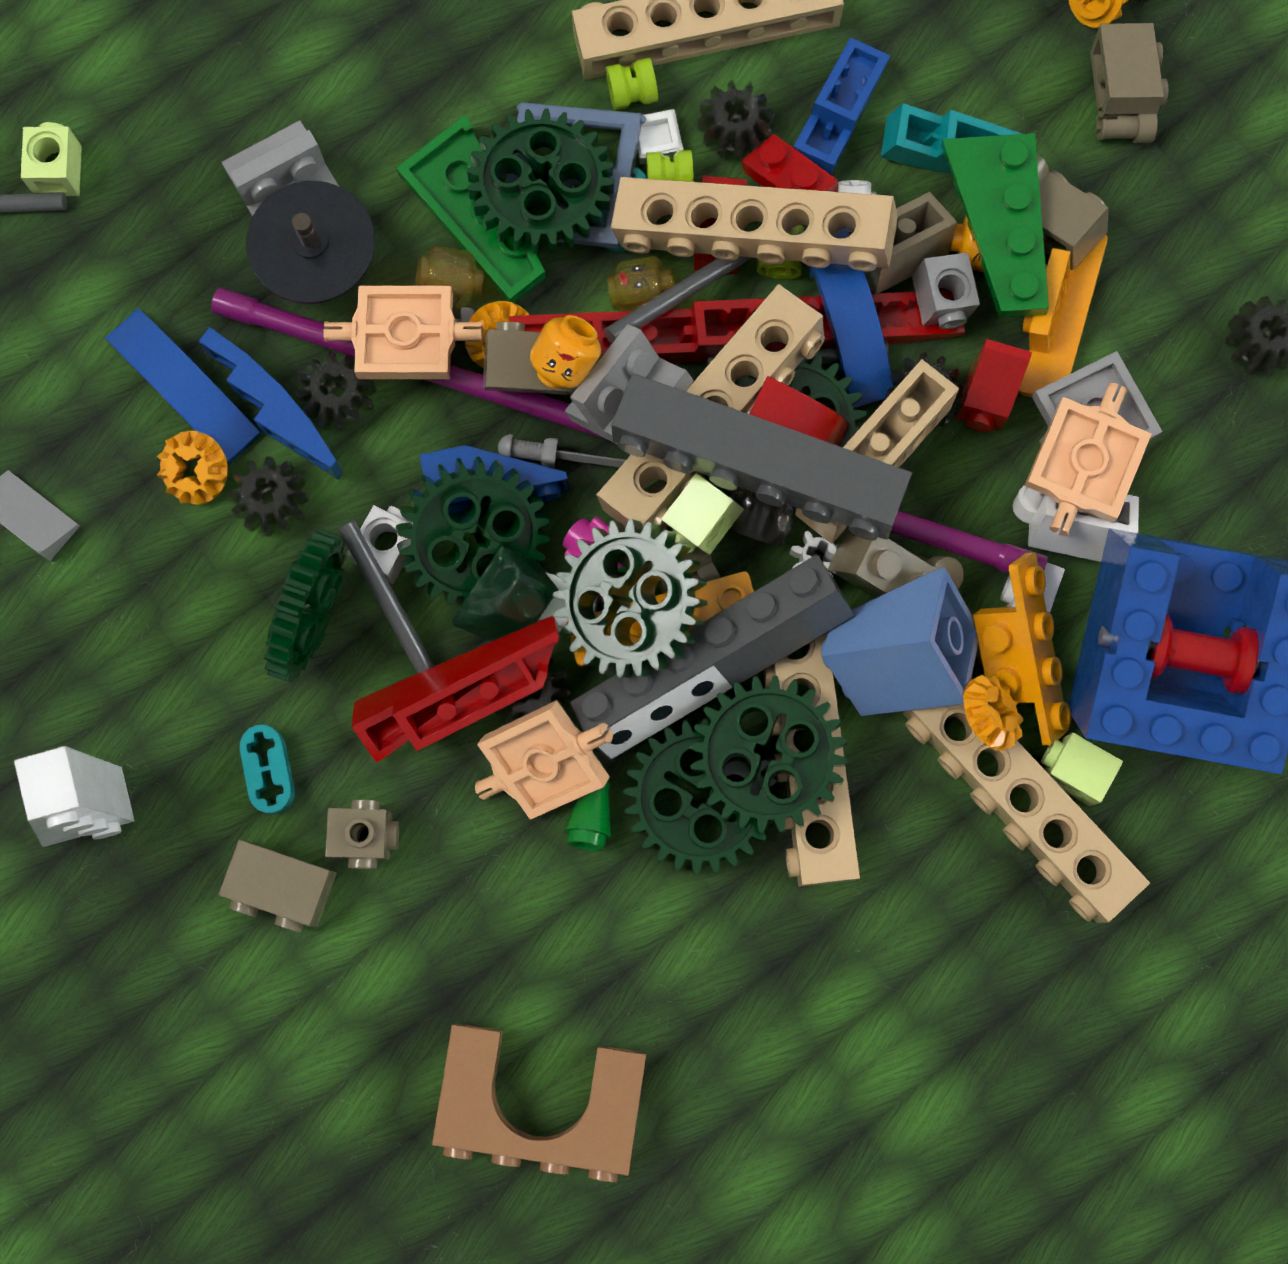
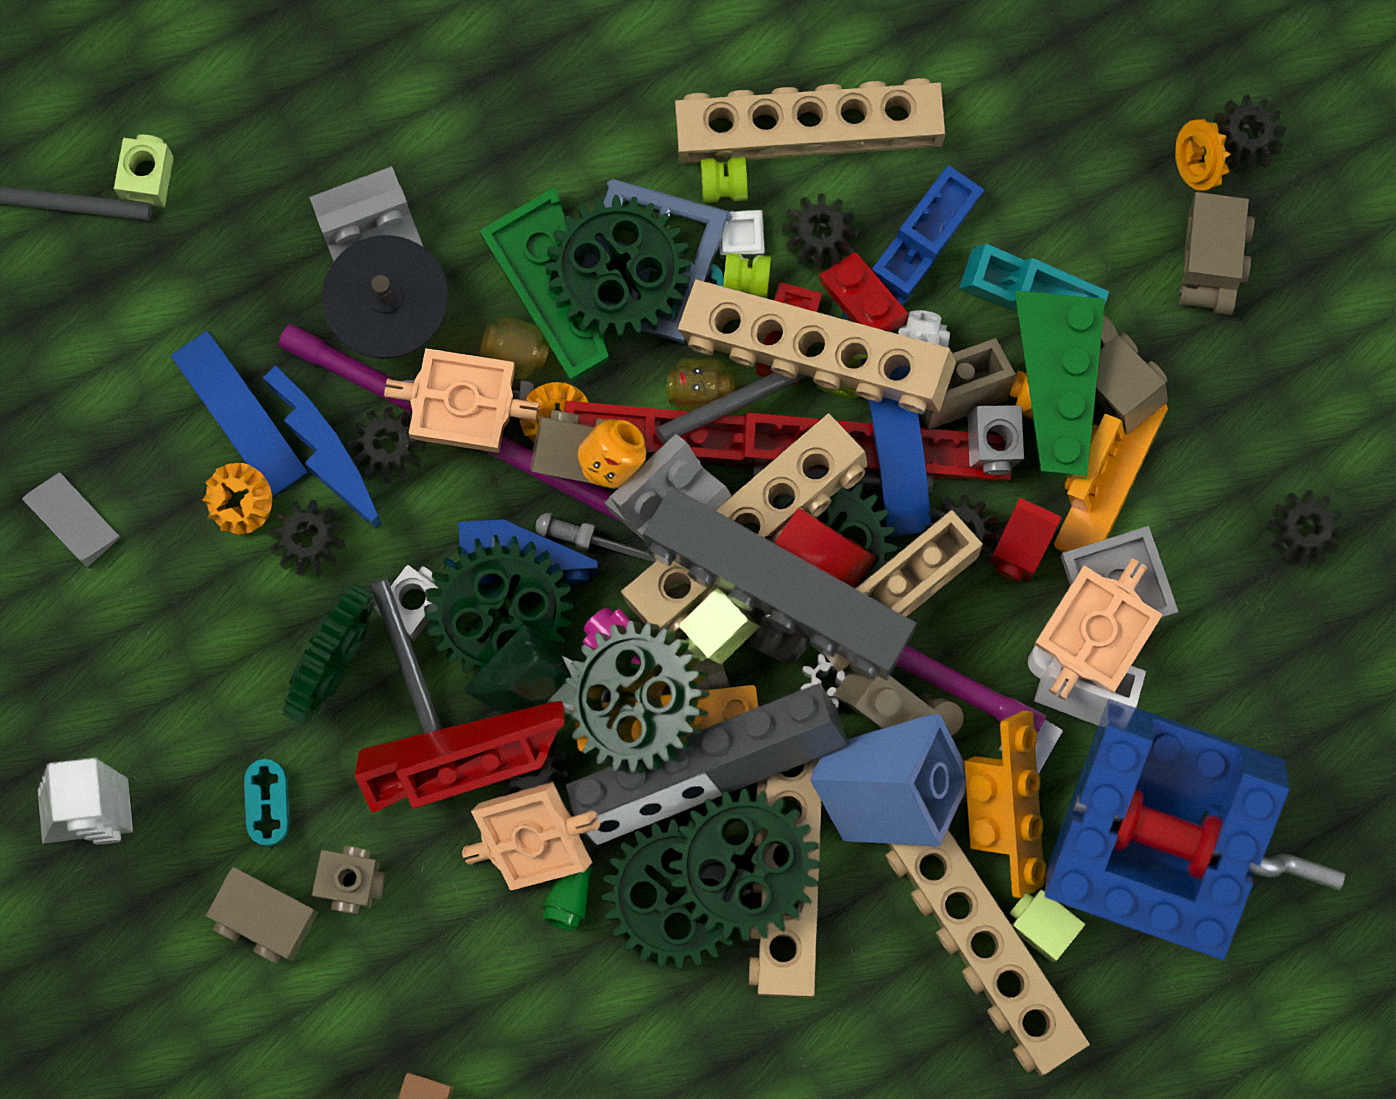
camera: 10 degrees right, 0 degrees up
light orange gear [963,675,1024,751] -> none

